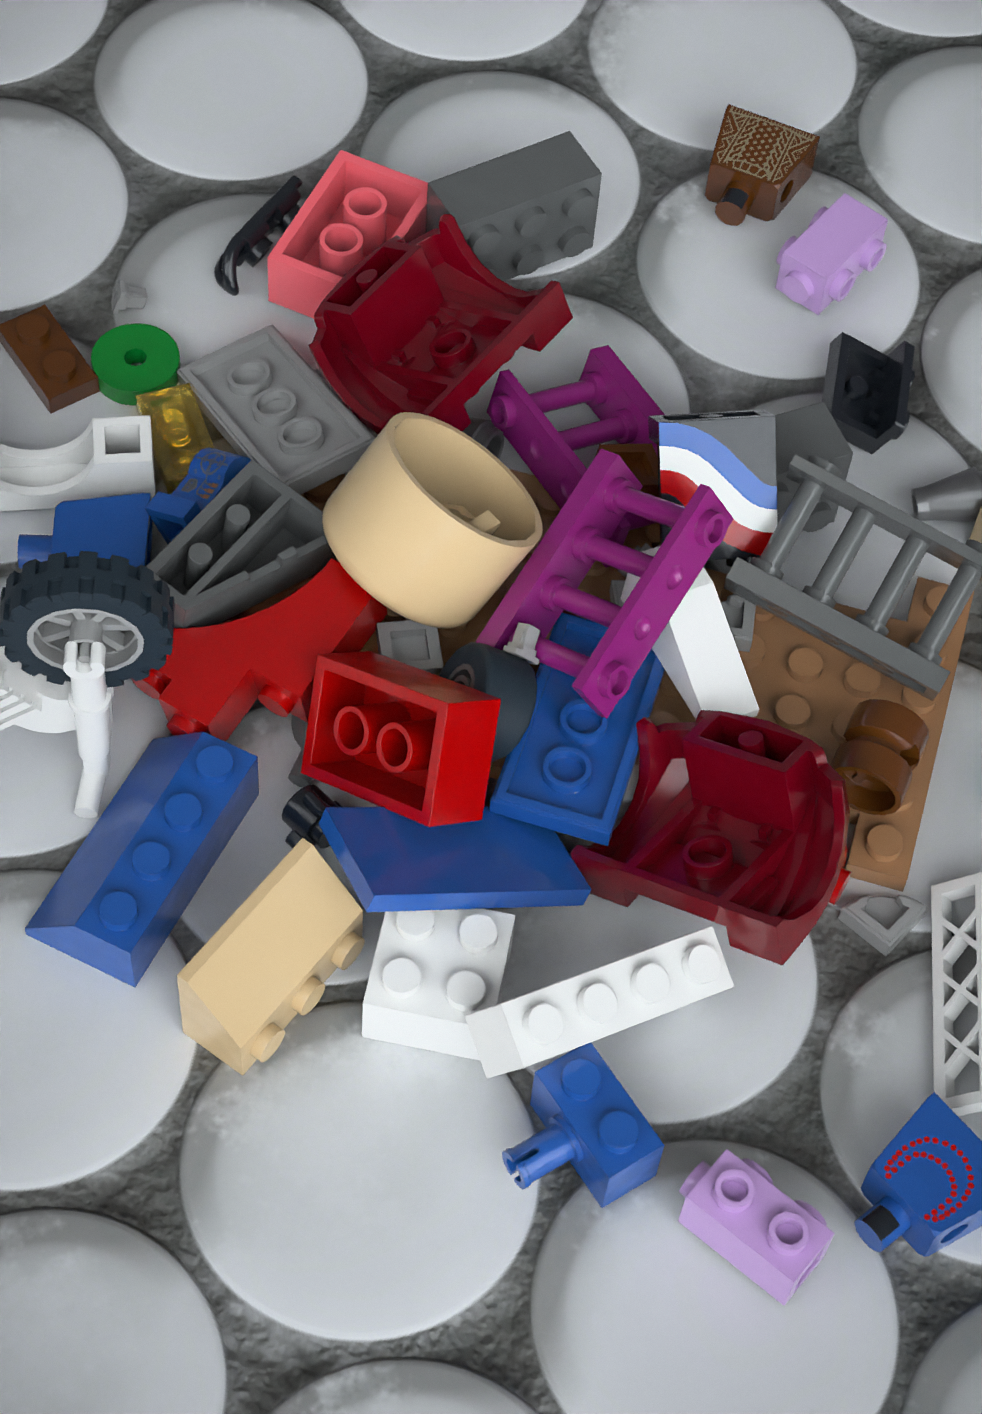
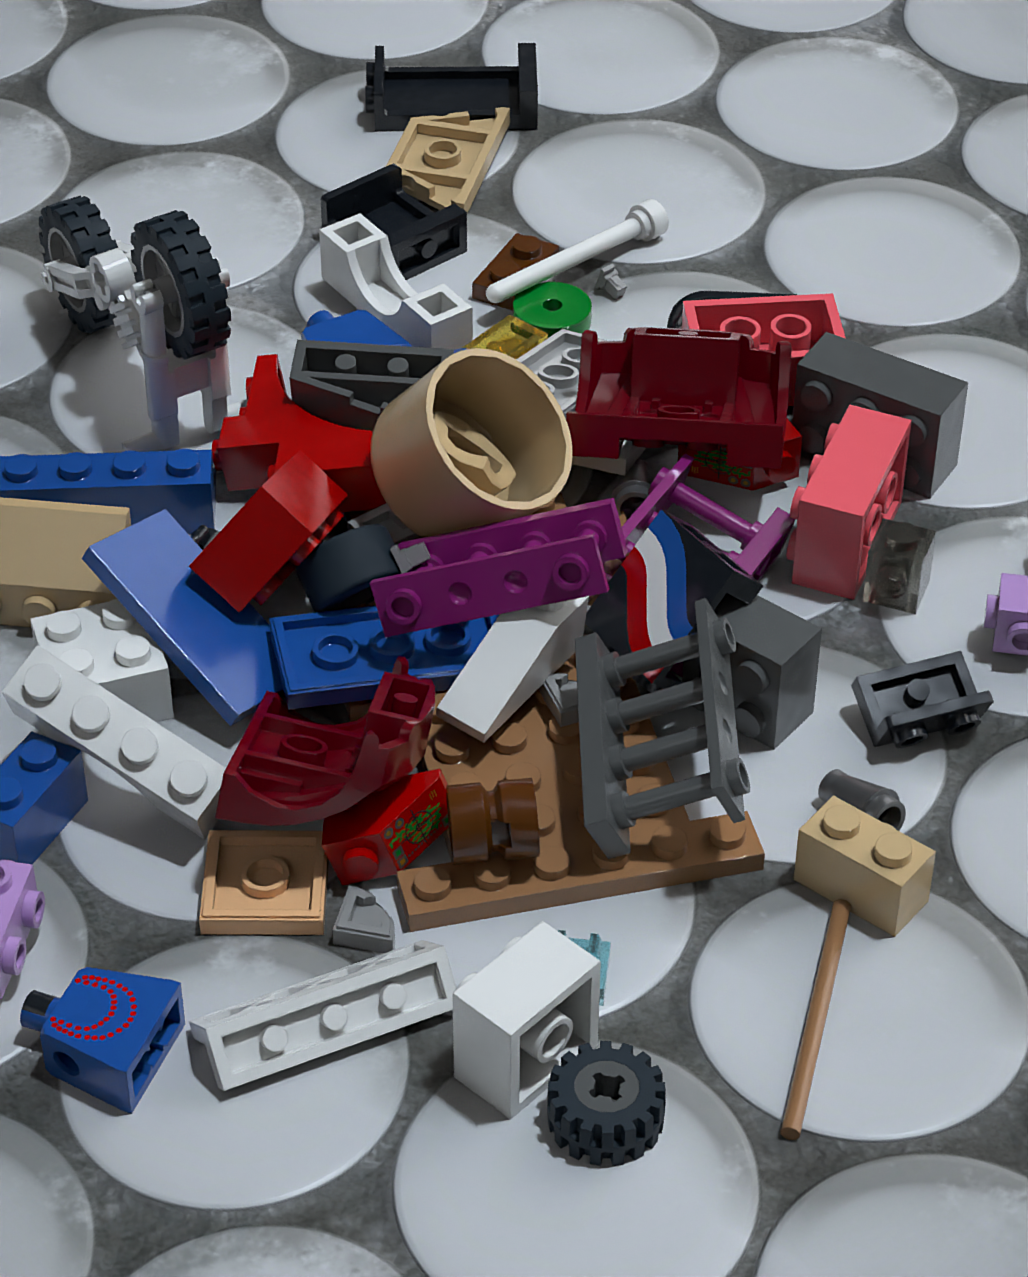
camera: 65 degrees right, 15 degrees down
none -> light nougat tile [199,830,329,935]
none -> white piece [486,199,669,303]
none -> coral brick [786,405,912,600]
none -> clear smoke brick [863,518,936,614]

